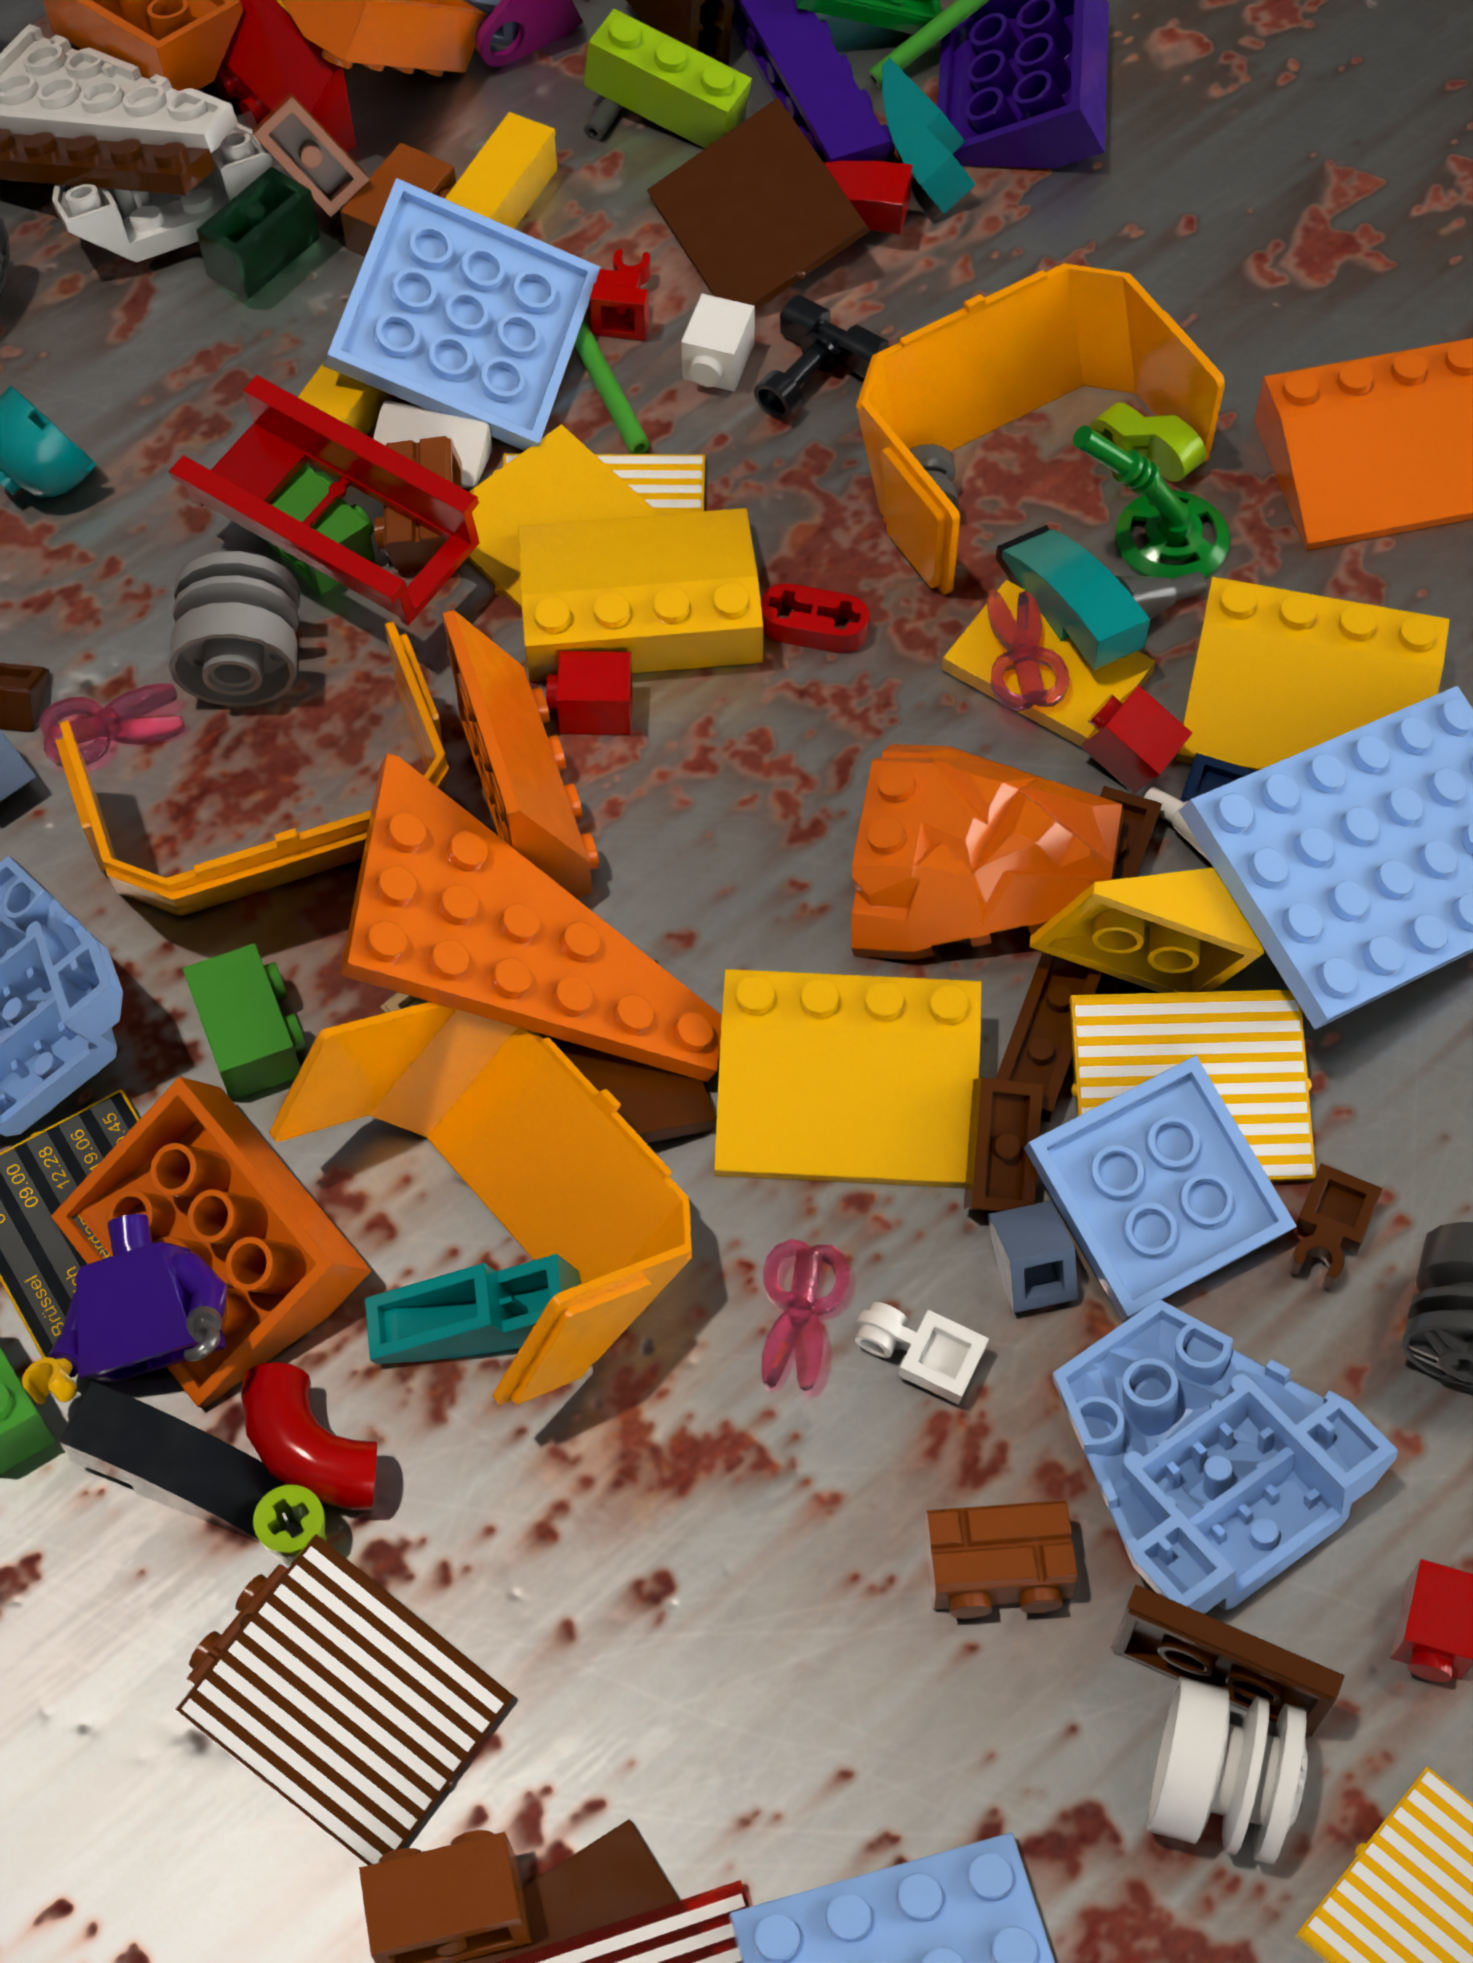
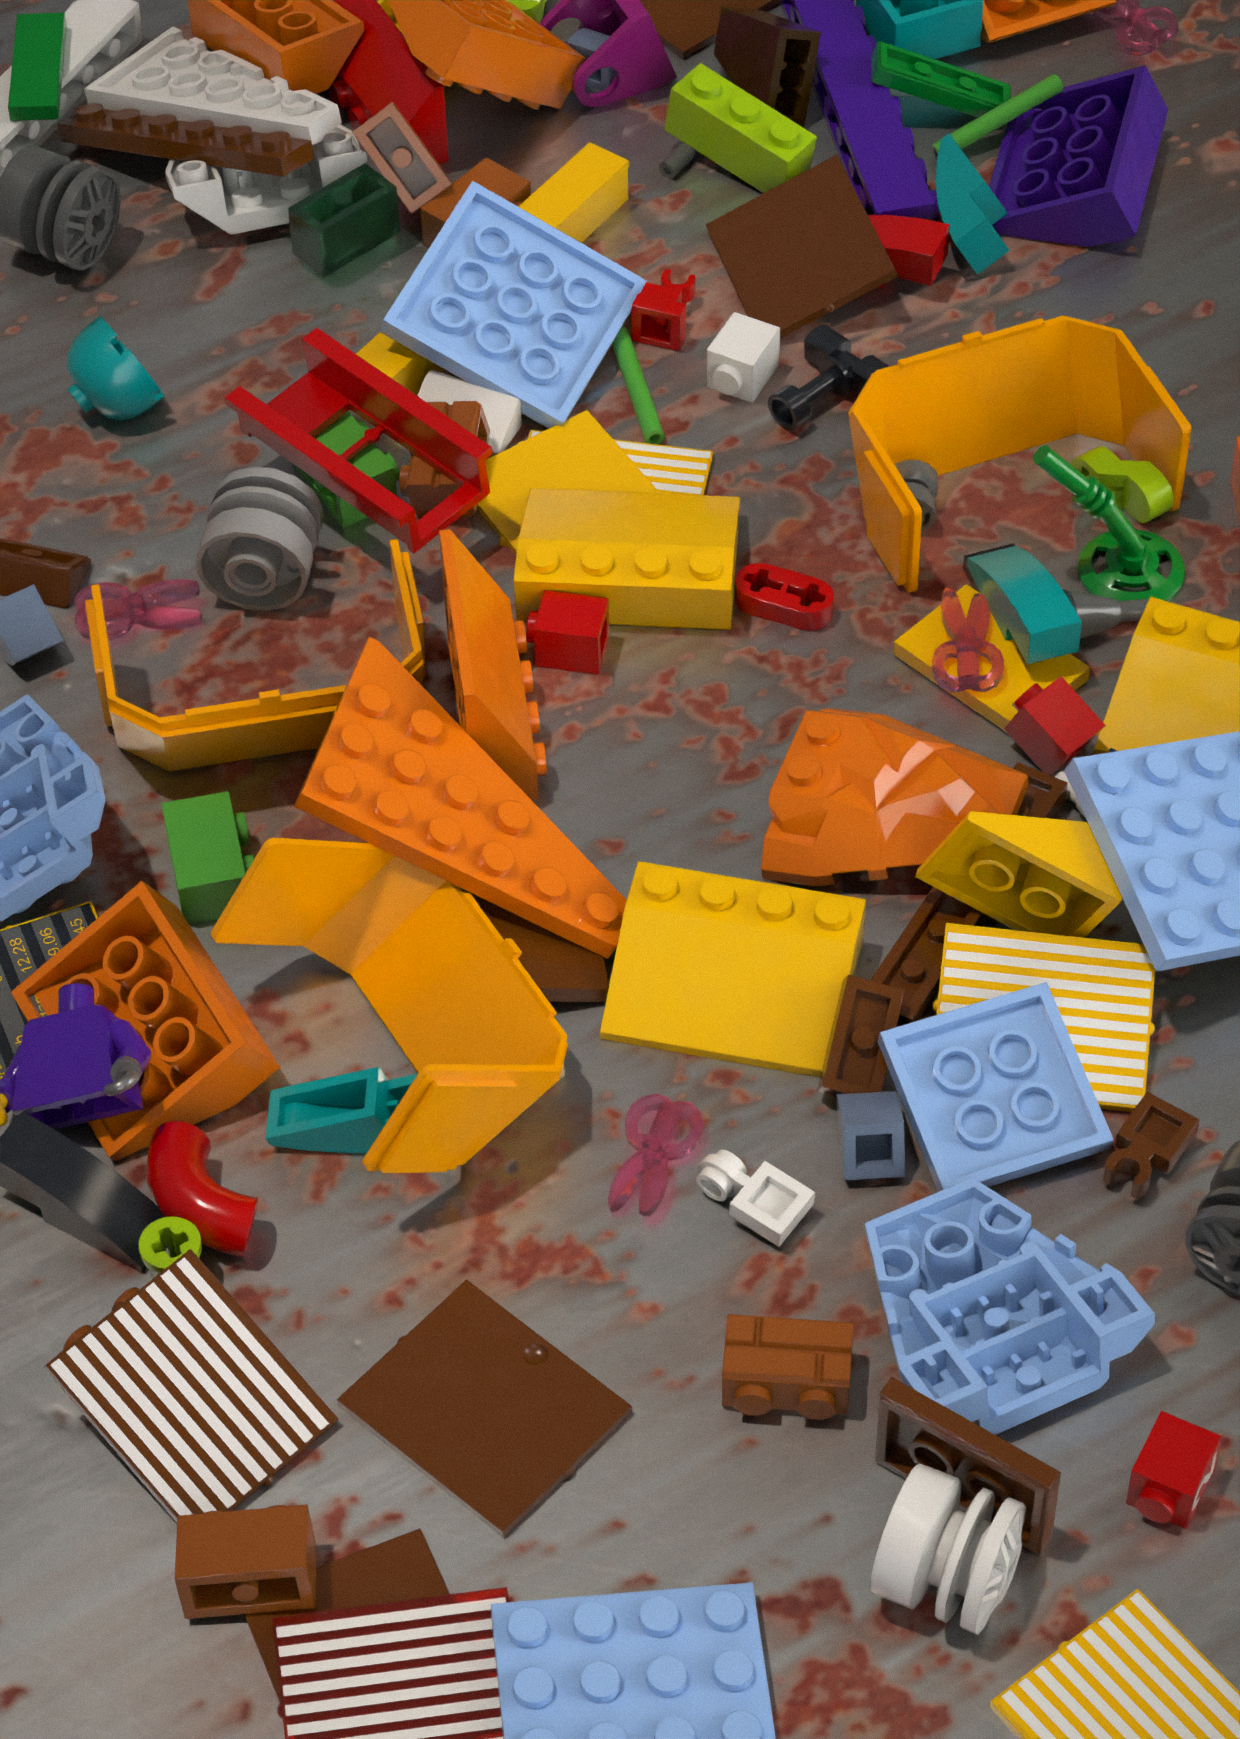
camera: 10 degrees right, 10 degrees down
none -> reddish brown piece [337,1279,632,1539]

